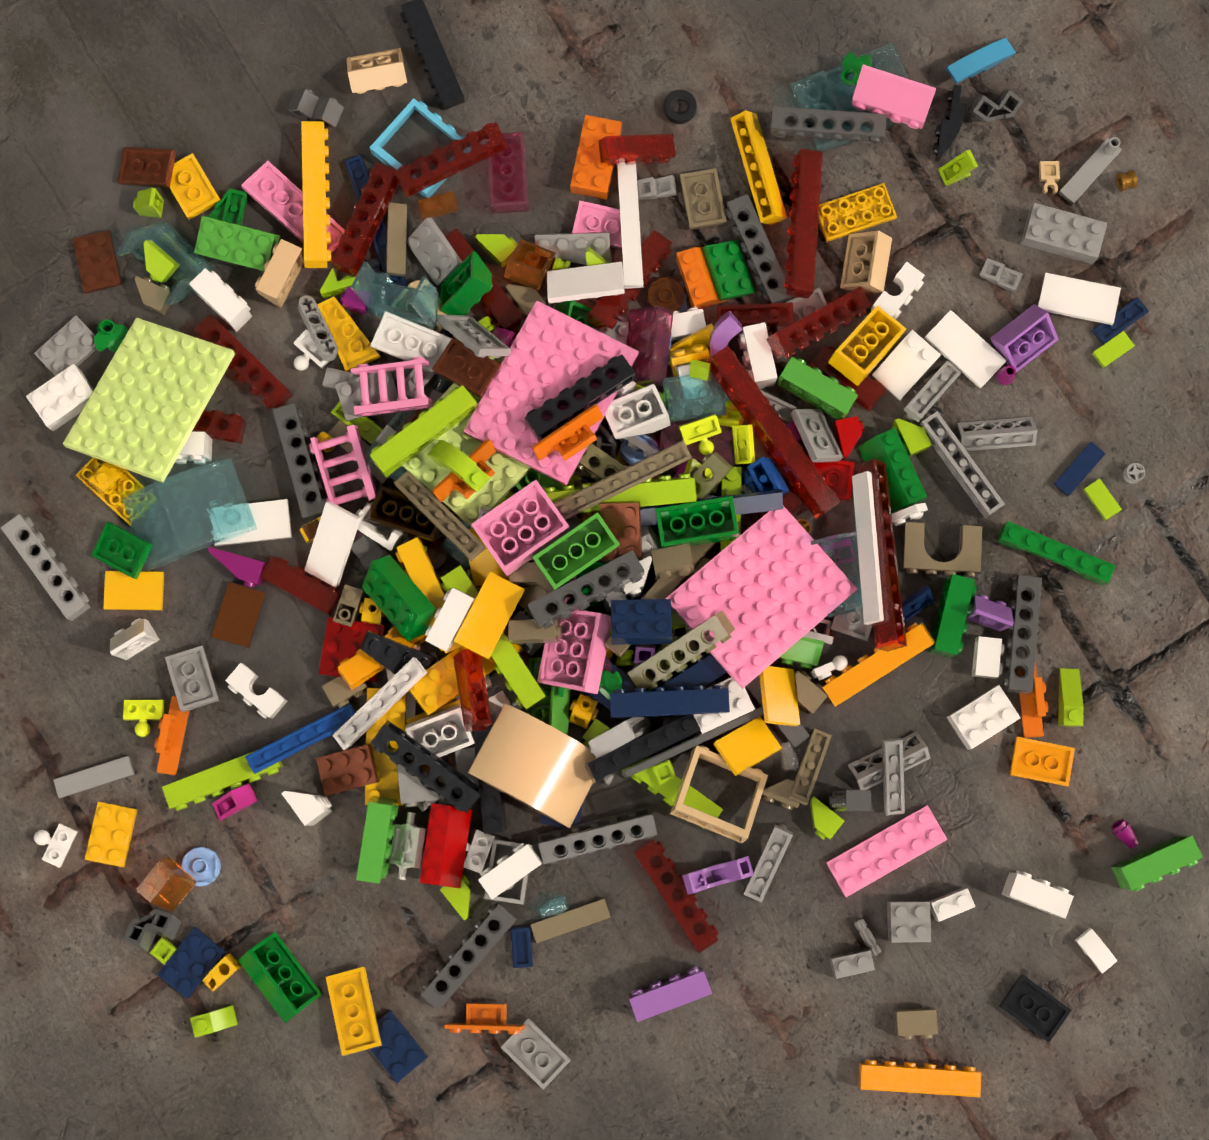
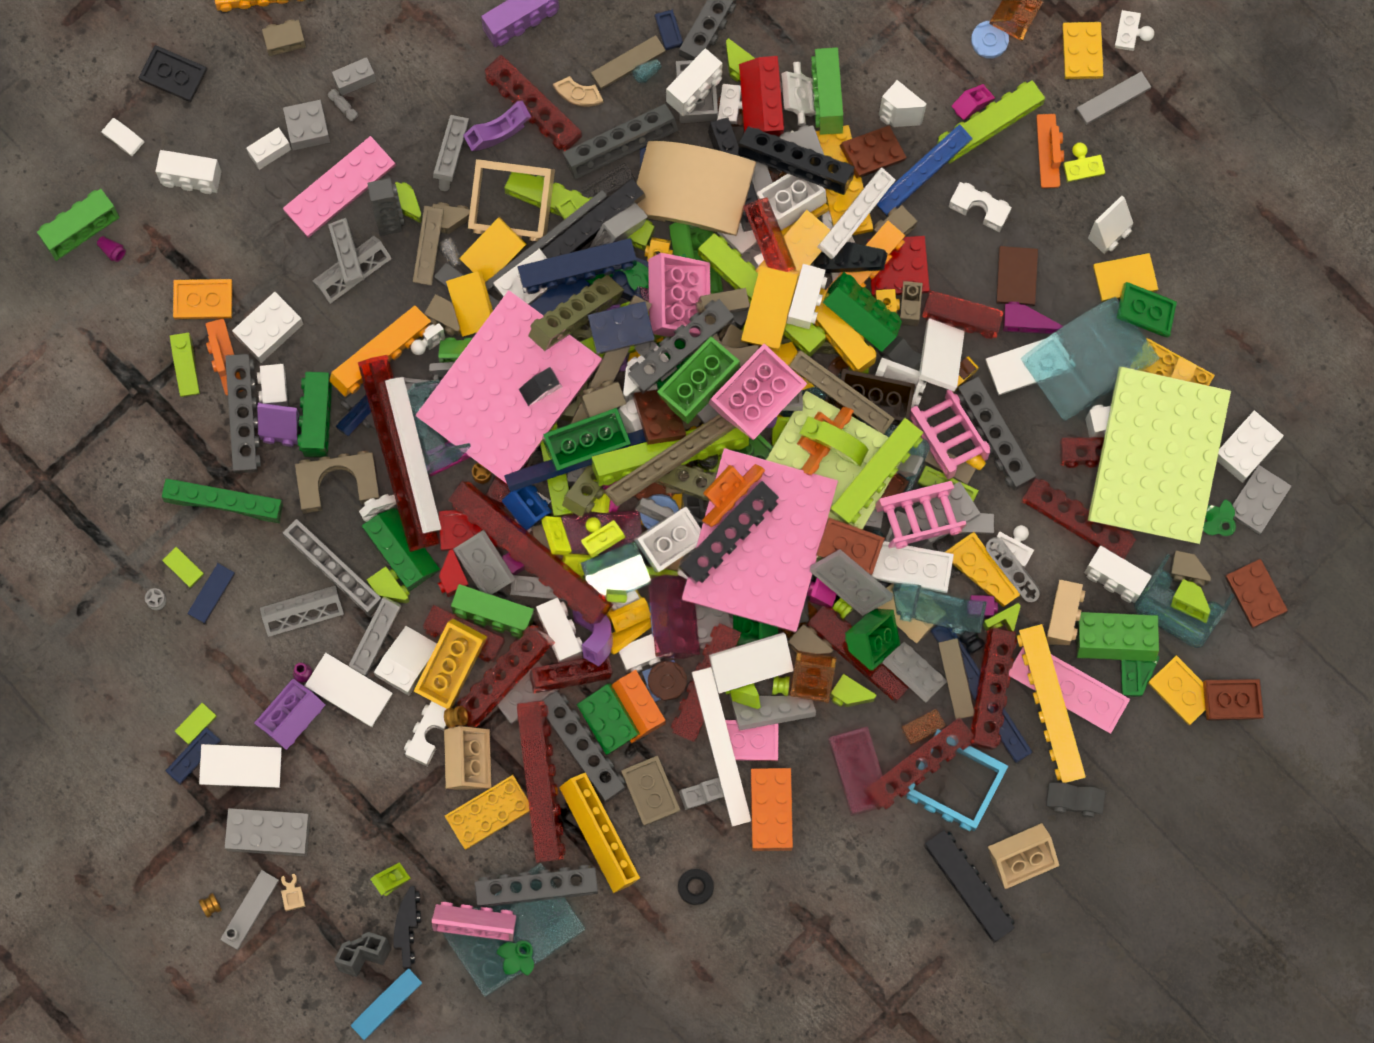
camera: 165 degrees right, 5 degrees down
light grey brick [1,514,91,621] -> none
lime slope [133,188,164,218] -> none
light grey plate [165,646,219,713] -> none
clear red brick [598,134,676,166] -> none
light grey slope [980,258,1023,293] -> none
none -> pearl gold wheel [444,706,468,728]
none -> black slope [519,367,562,406]
none -> tan tile [553,76,603,107]

